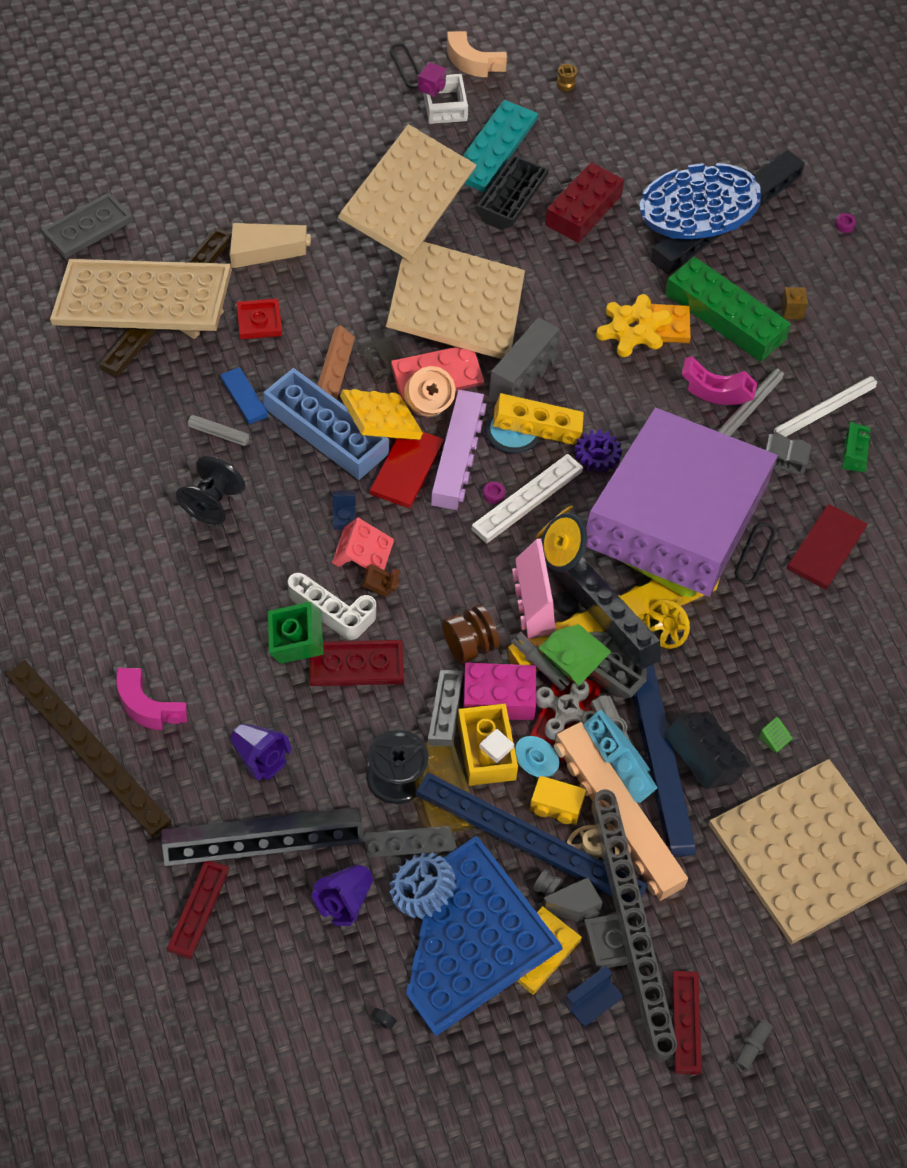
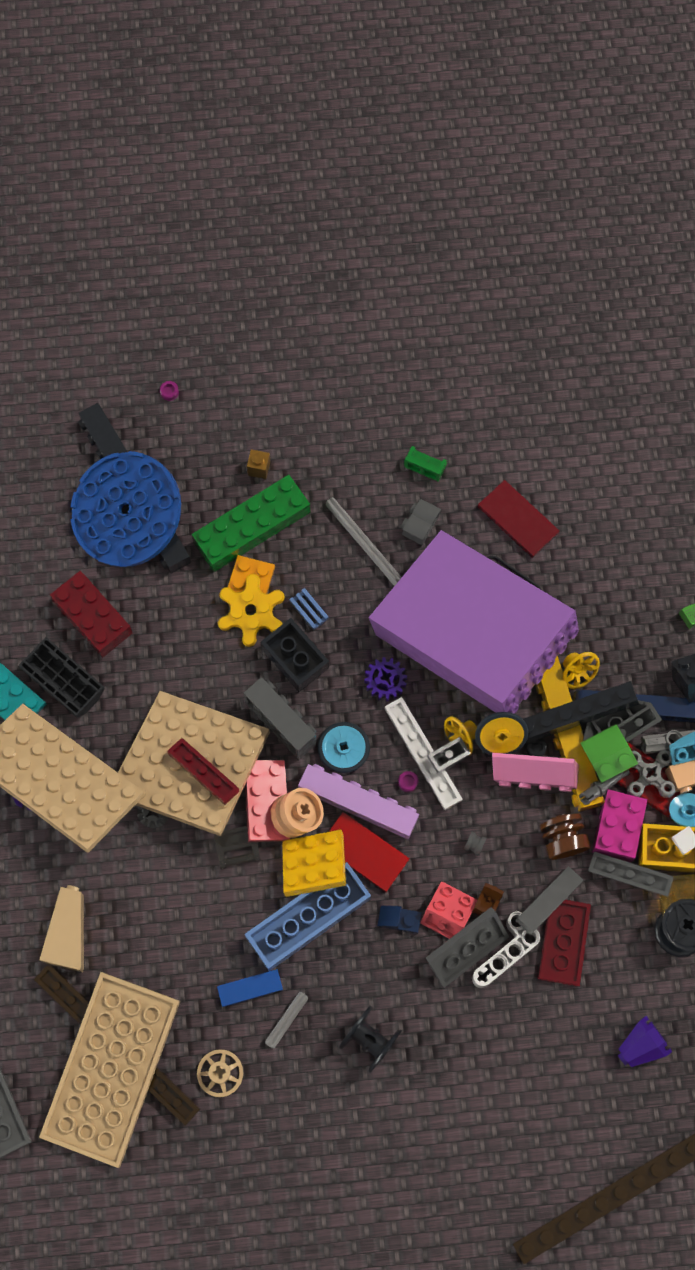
camera: 75 degrees left, 15 degrees up
dark pink arch [117,668,188,730] -> none
red plate [237,298,282,339] -> none
green brick [268,601,323,664] -> none
nougat plate [317,325,355,400] -> none
yellow brick [493,393,584,445] -> none
dark pink arch [682,356,757,405] -> none
white axle [773,376,877,437] -> none
none -> dark red plate [167,738,240,805]
none -> tan wheel [197,1050,243,1097]
none -> black brick [260,618,329,692]
none -> medium blue tile [289,588,329,630]
none -> dark grey plate [425,907,509,988]
none -> dark grey slope [427,737,471,773]
none -> dark grey wheel [464,831,487,856]
none -> dark grey tile [515,866,584,935]

